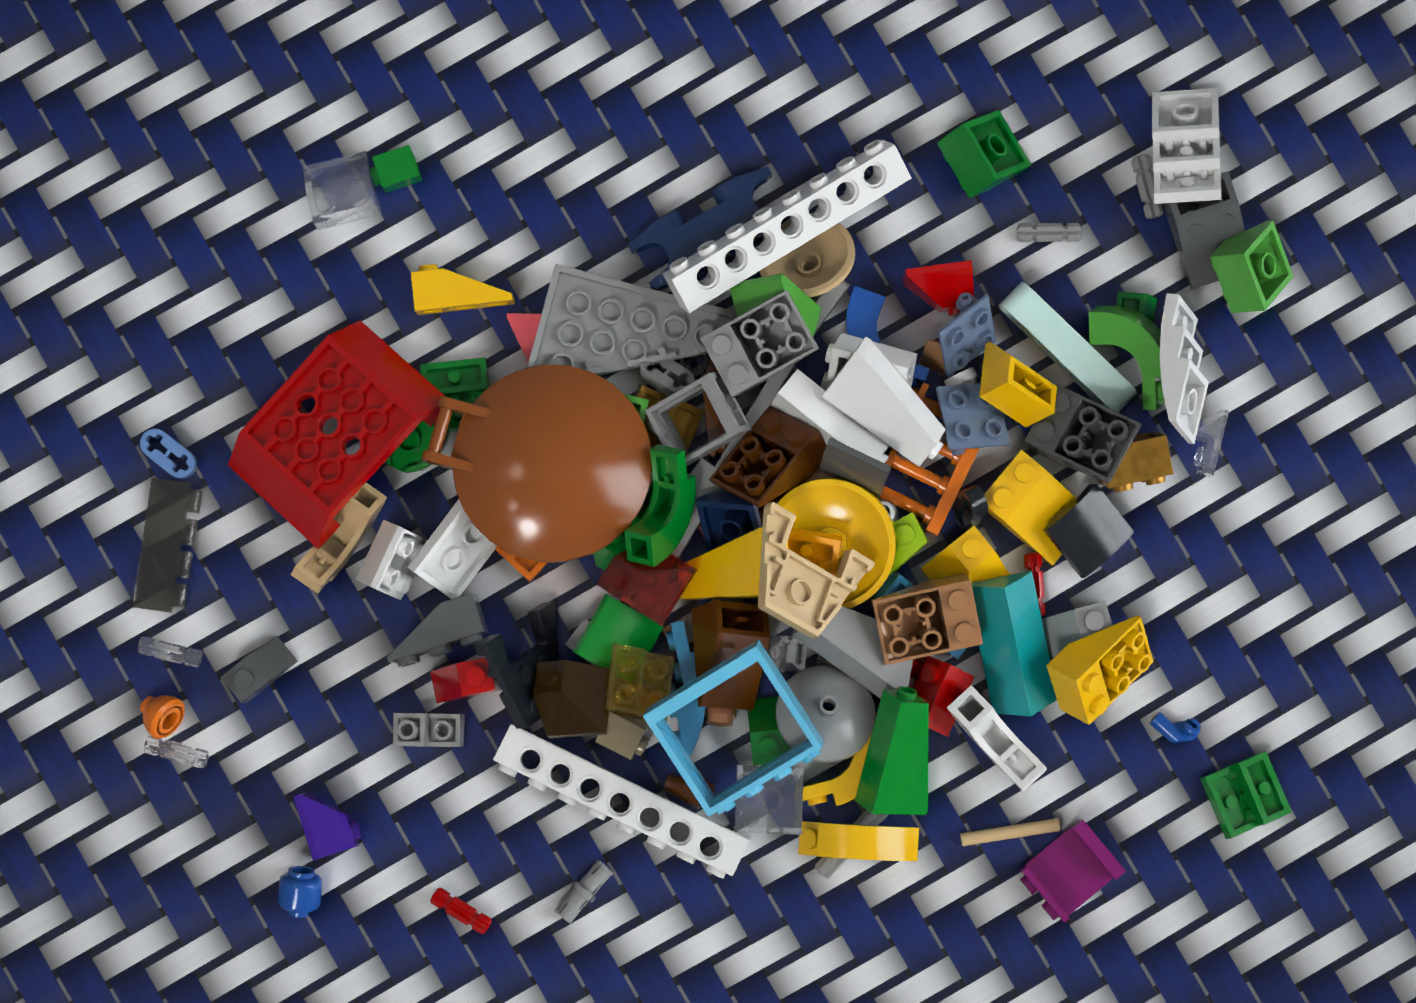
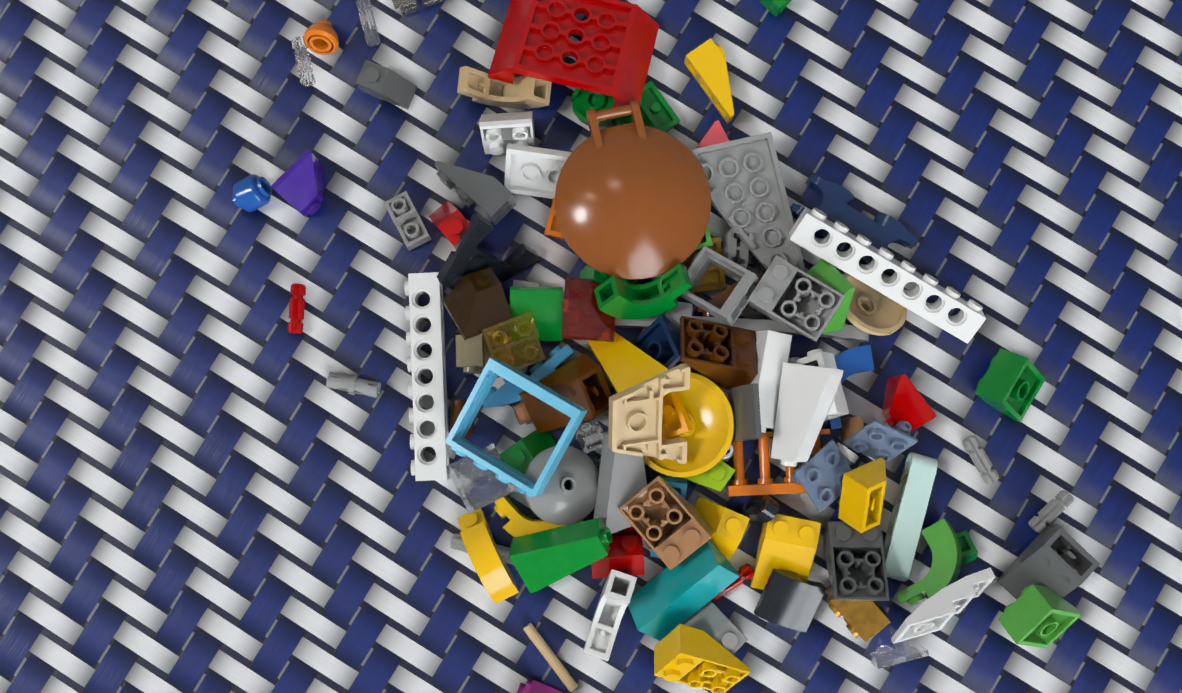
camera: 55 degrees right, 0 degrees up
white slope [1152,88,1222,204] -> none

